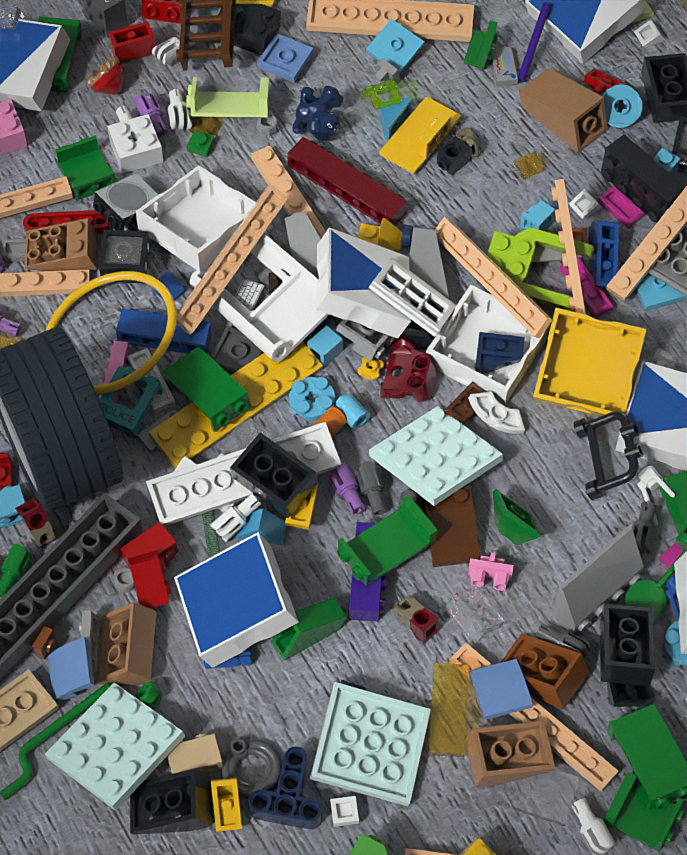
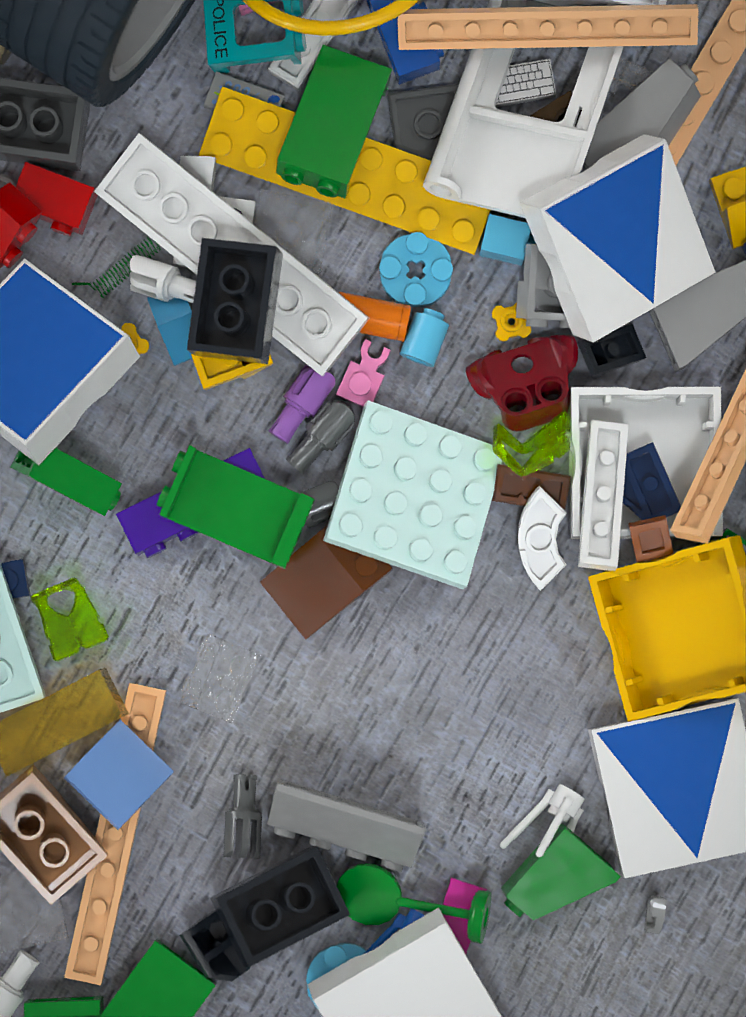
camera: 60 degrees right, 25 degrees up
white piece [368,257,456,336] -> none
leg [393,595,440,644] -> none
bright pink hips [468,550,514,591] -> none
green slope [493,489,540,545] -> none
dark orange slope [500,633,589,709] -> none
black bar [574,411,644,501] -> none
dark grey arm [632,501,657,554] -> none
none -> clear neon green piece [31,578,109,662]
none -> bright pink plate [336,339,391,407]
none -> clear neon green piece [493,411,570,476]
none -> white plate [578,420,629,571]
none -> dark orange plate [628,515,674,563]

